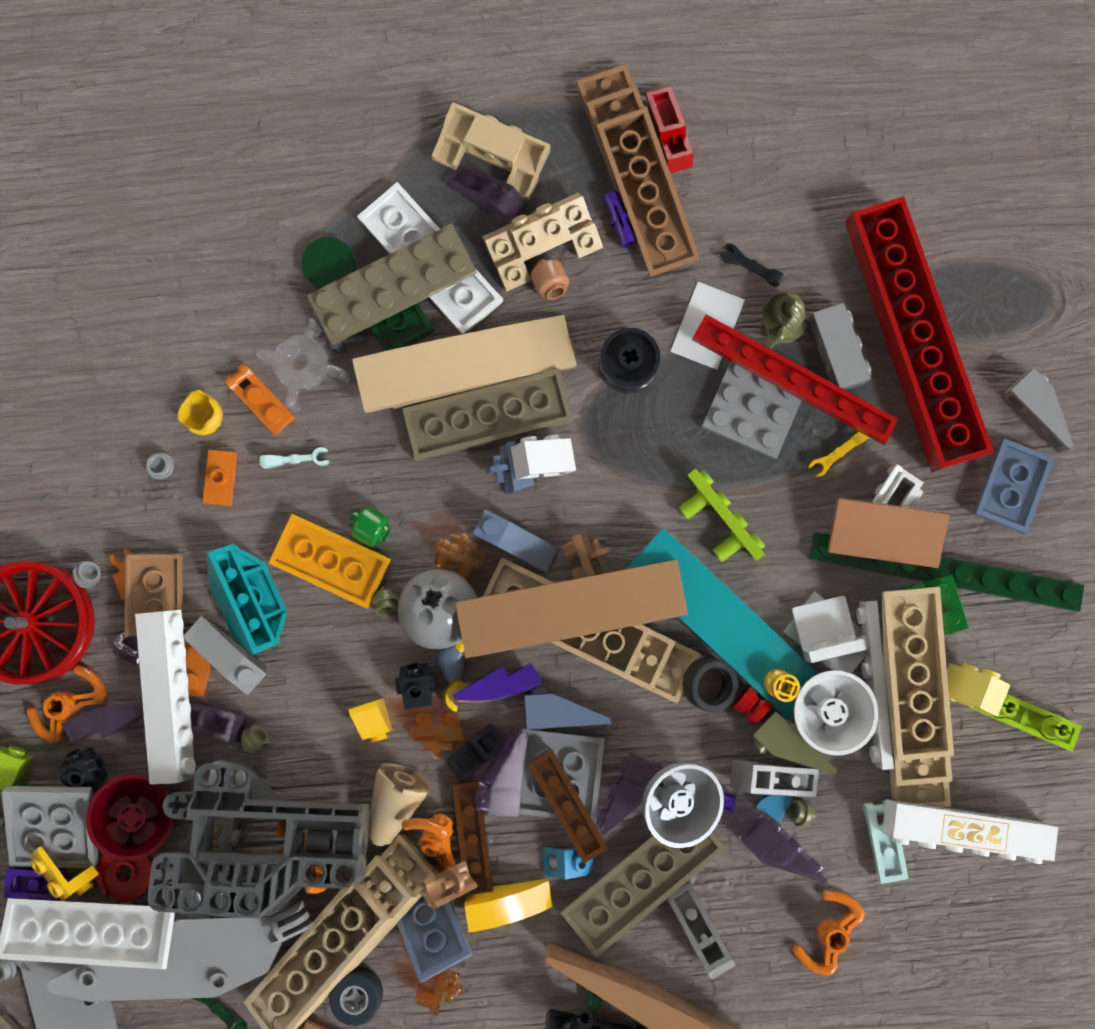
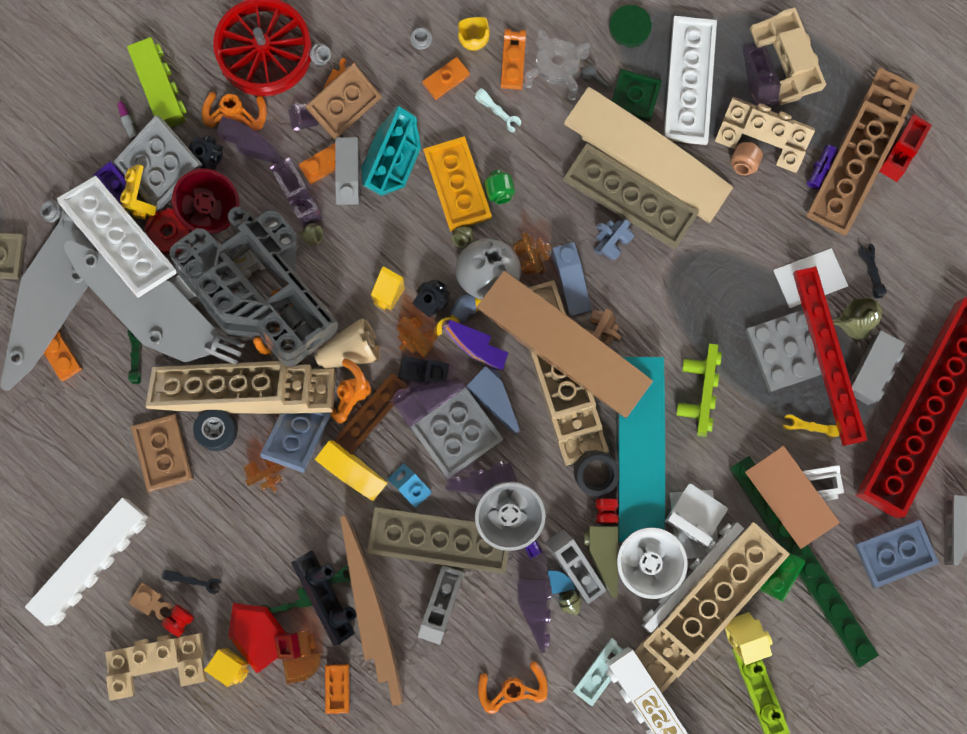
camera: 45 degrees right, 5 degrees down
white brick [135,610,196,784] -> none
dark tan plate [307,224,477,345] -> none
medium nougat hips [420,861,478,910] -> none
white piece [511,435,576,480] -> none
reddish brown plate [527,748,608,863] -> none
black wheel [599,328,661,394] -> none
yellow wheel [764,669,800,702] -> none

